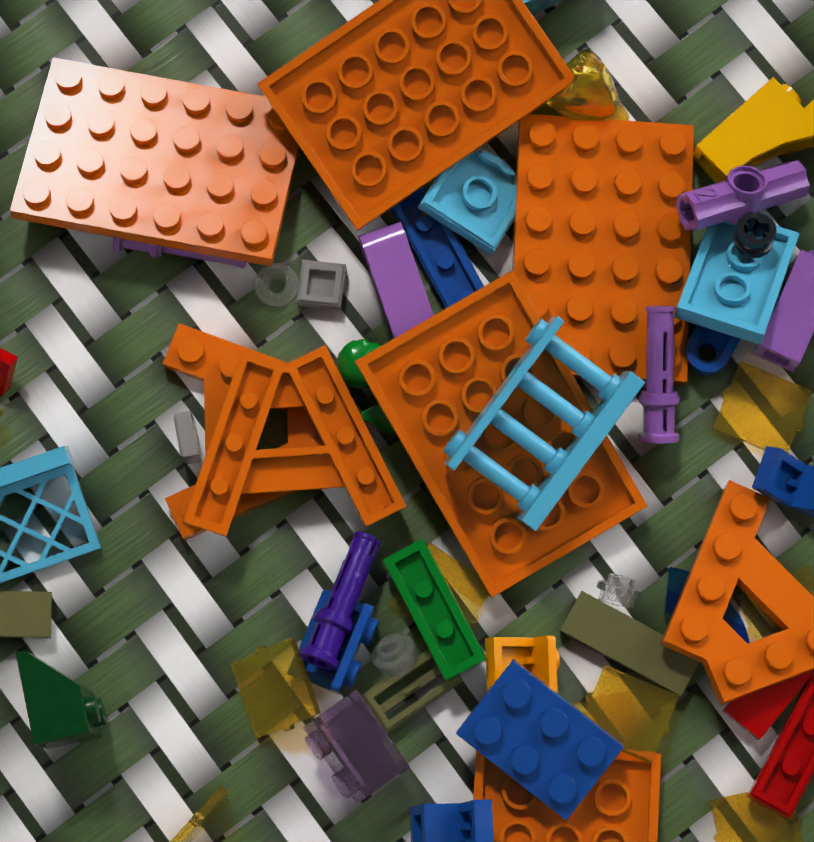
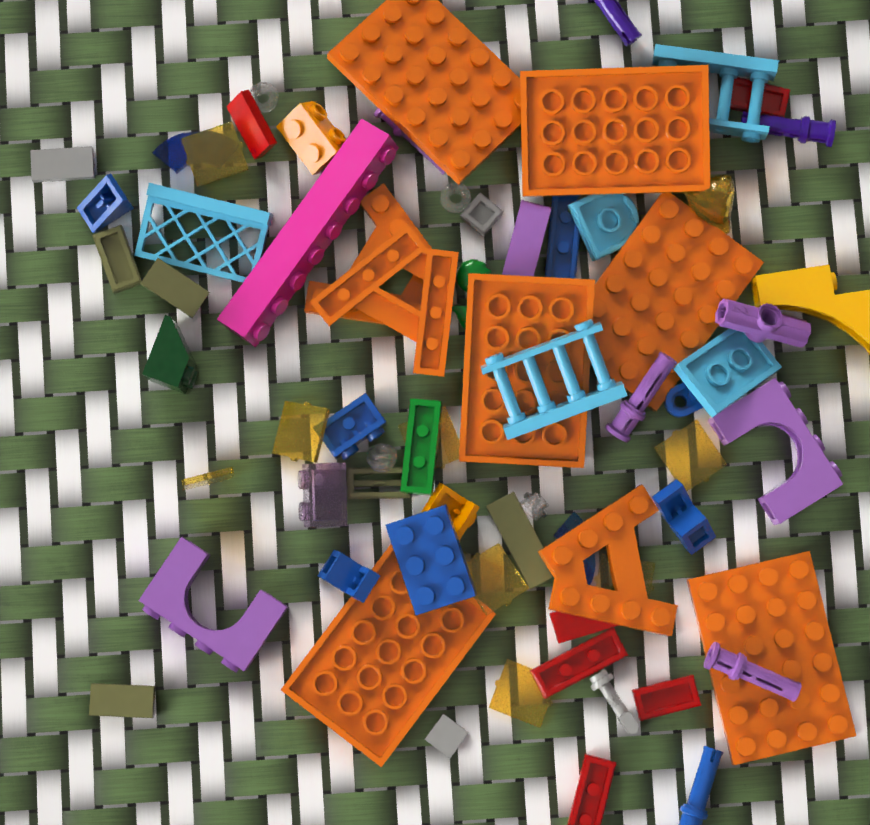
camera: 25 degrees right, 5 degrees up
light grey tile [173,411,202,465] -> none
dark purple pin [298,531,382,671] -> none
black bush [733,213,777,258] -> none
none -> dark pink brick [217,118,399,348]
none -> bracket [276,101,346,175]

